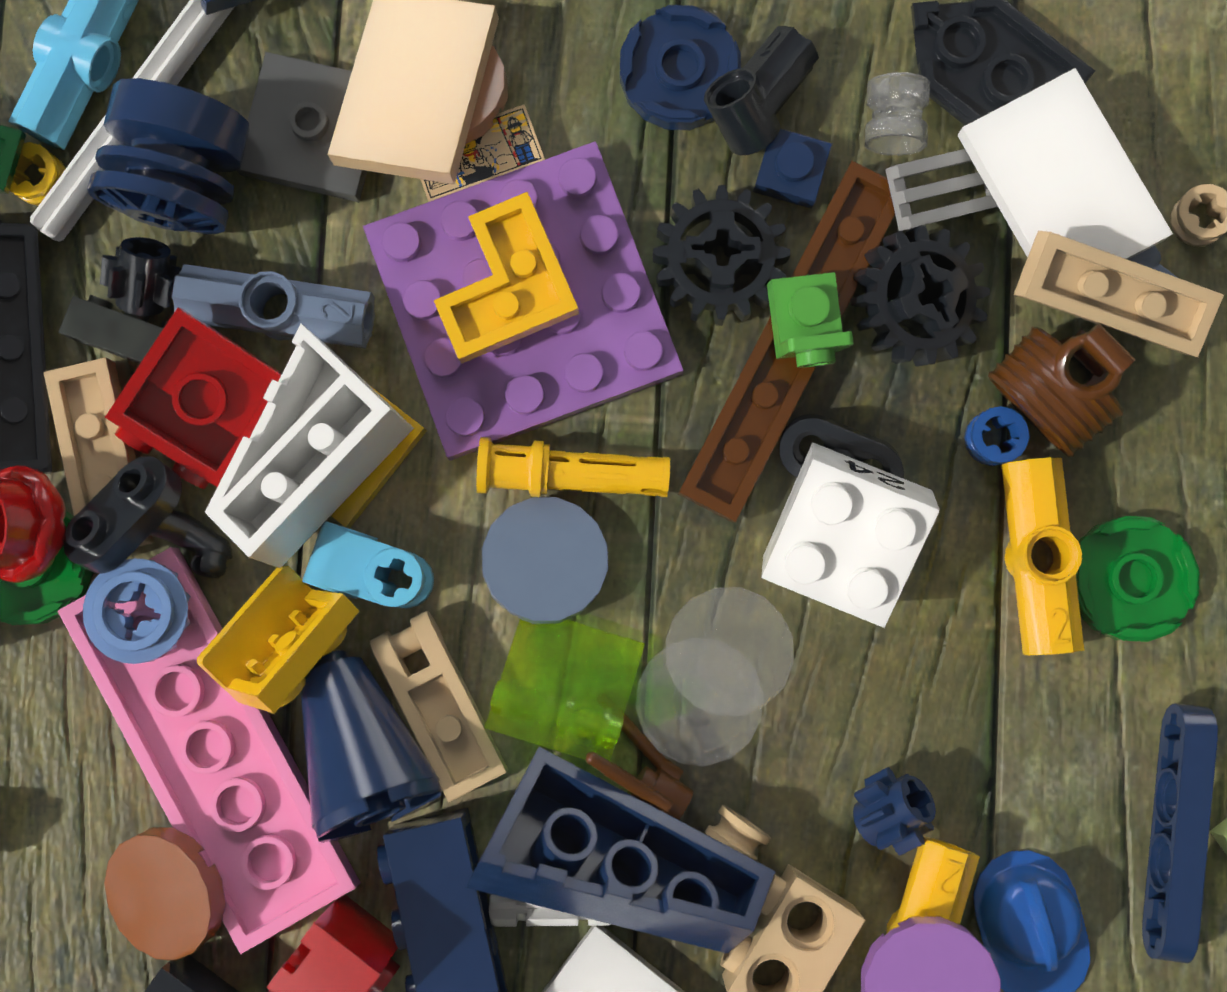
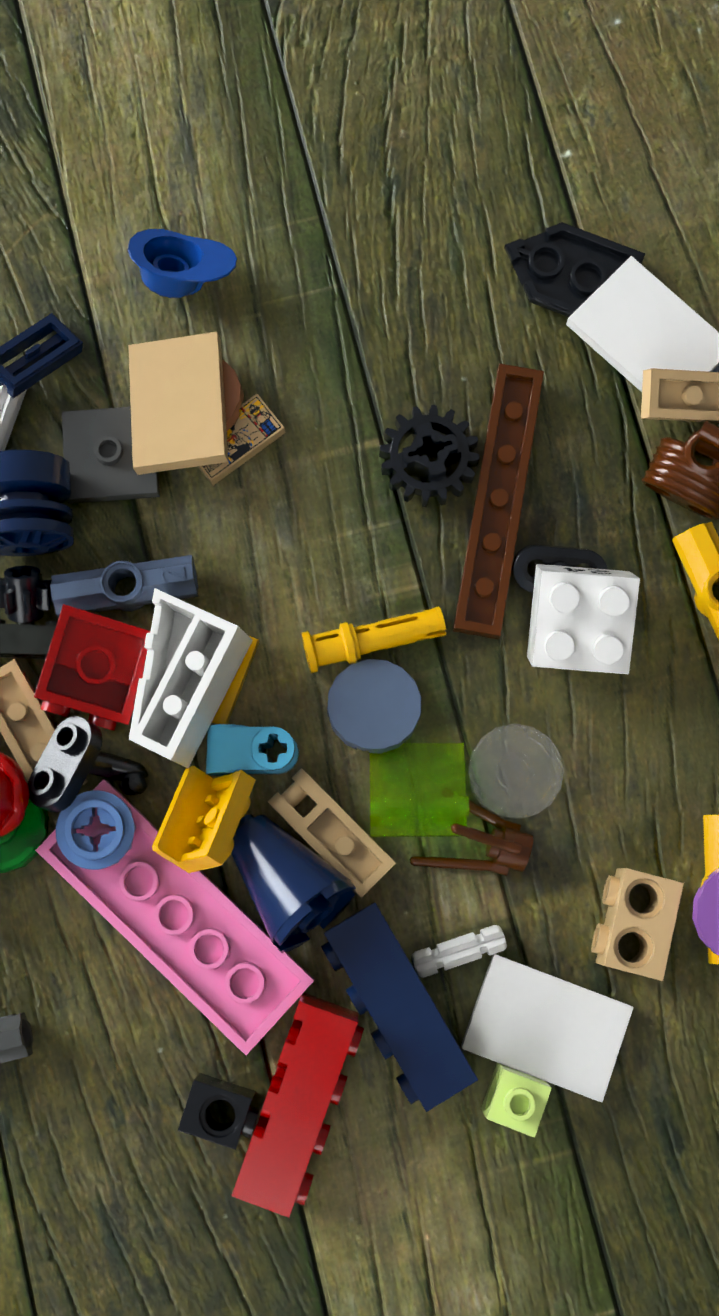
camera: 20 degrees left, 5 degrees down
tile [104,827,226,961] -> none
medium lavender plate [363,141,683,461] -> none
yellow plate [433,191,579,364] -> none
dark blue wedge [466,747,776,954] -> none
dark blue tile [620,5,741,130] -> none
clear tile [665,587,794,716] -> none
black piece [704,26,819,155] -> none
tan bush [705,805,771,861] -> none
dark blue plate [753,129,832,209] -> none
bright green bracket [767,272,854,368] -> none
black gear [851,225,990,367] -> none
dark blue gear [853,767,936,856] -> none
clear wheel [864,72,930,155] -> none
light grey tile [885,149,998,231] -> none
blue bush [964,406,1030,466] -> none

